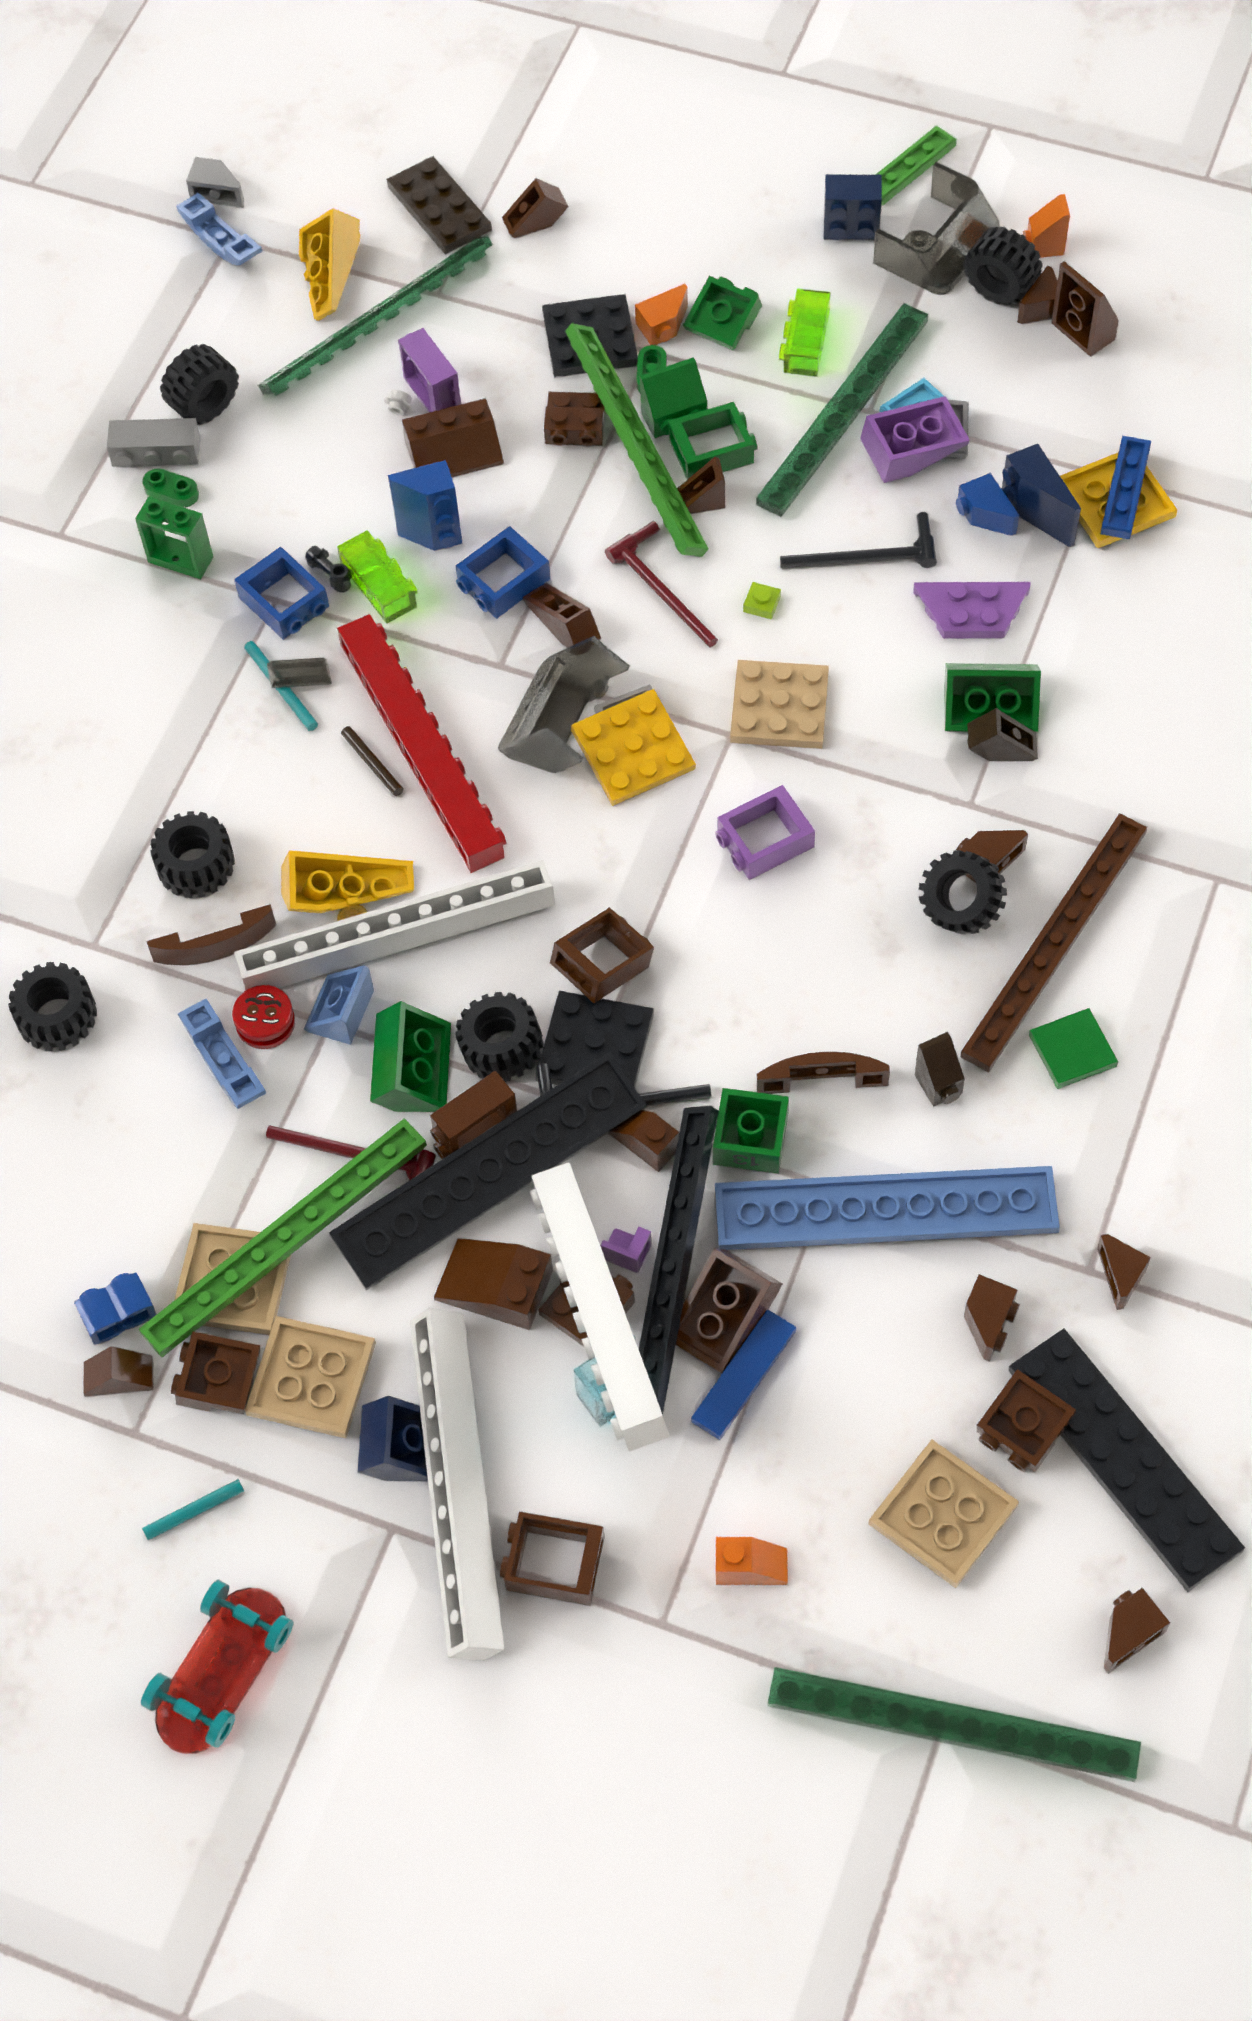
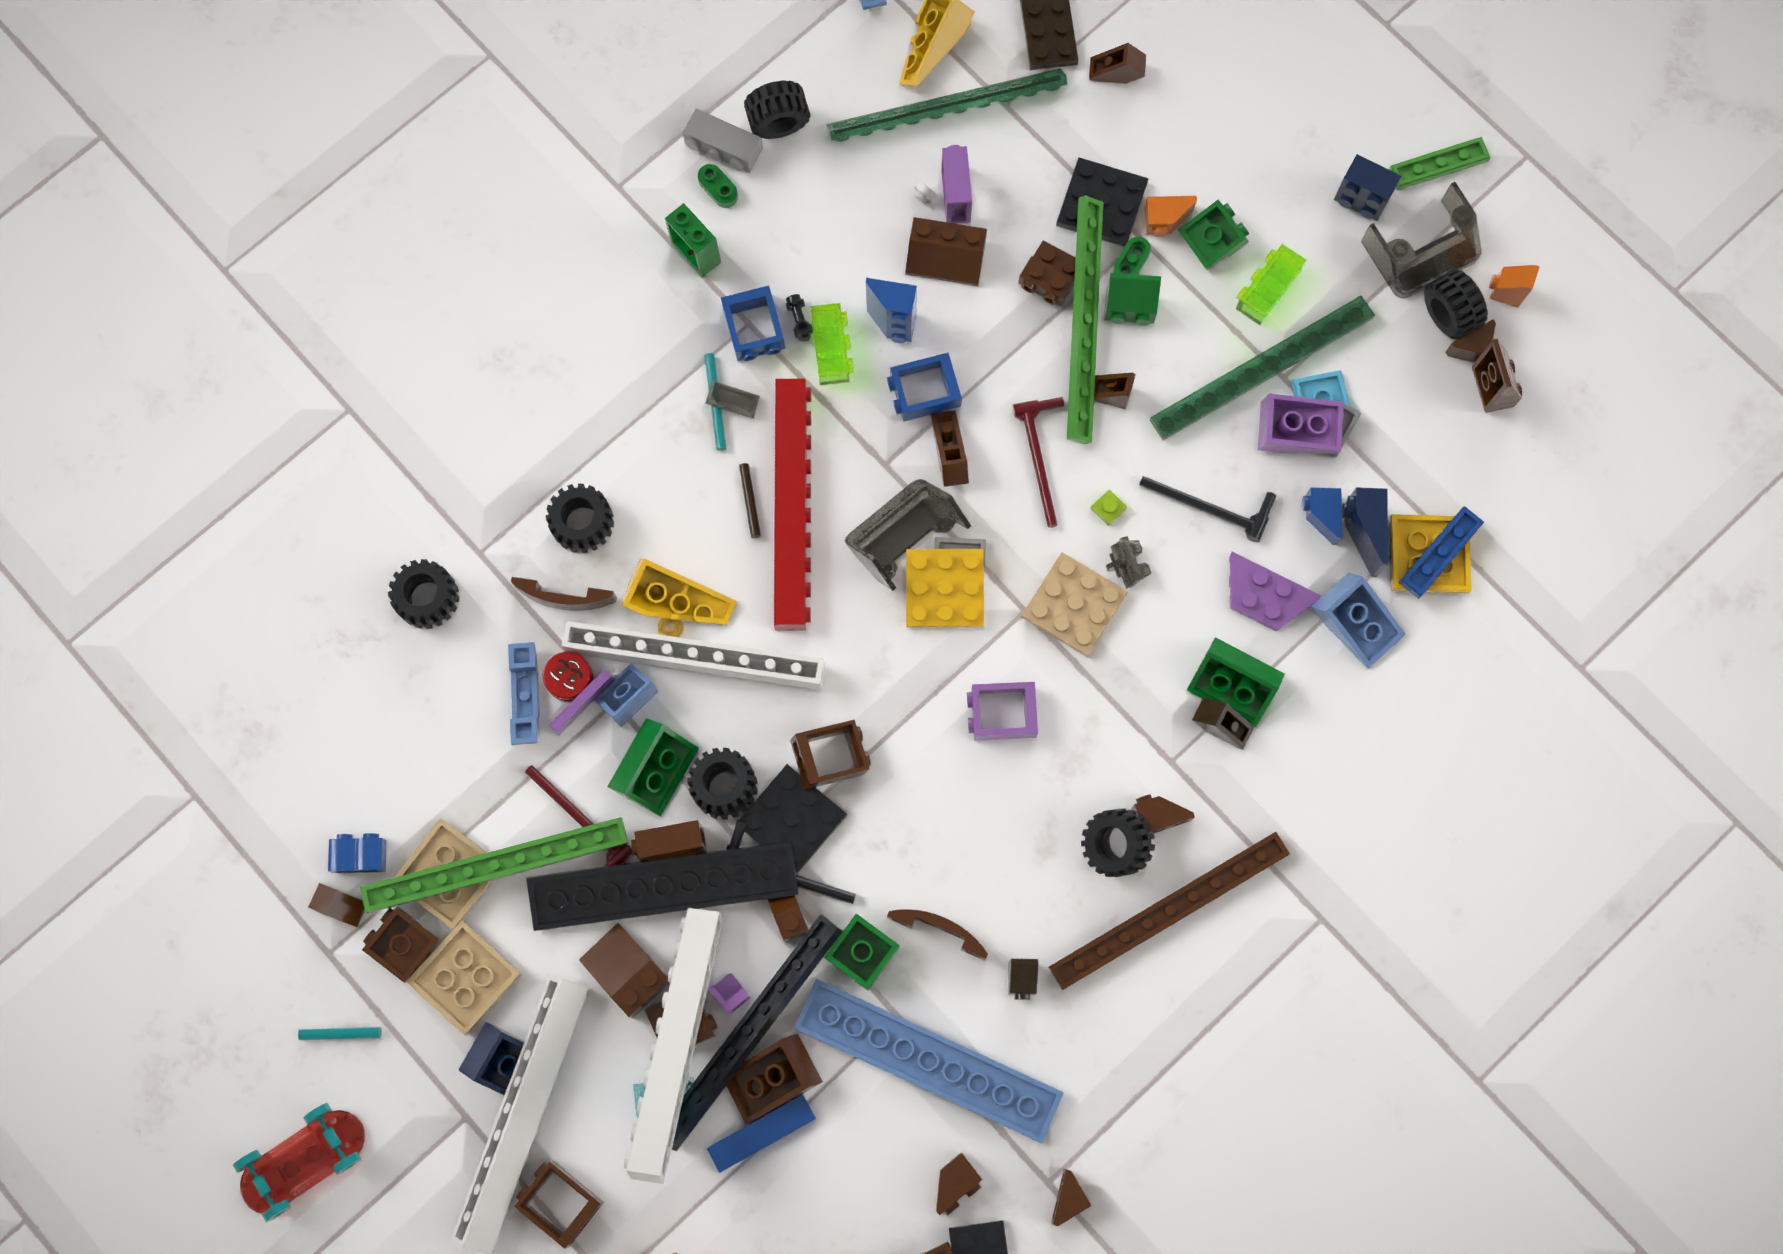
camera: 25 degrees right, 15 degrees up
green window [668,402,757,480] -> none
green tile [1029,1008,1118,1089] -> none
none -> medium lavender tile [550,669,614,736]
none -> clear smoke hips [1106,536,1151,589]
none -> medium blue slope [1311,573,1406,668]

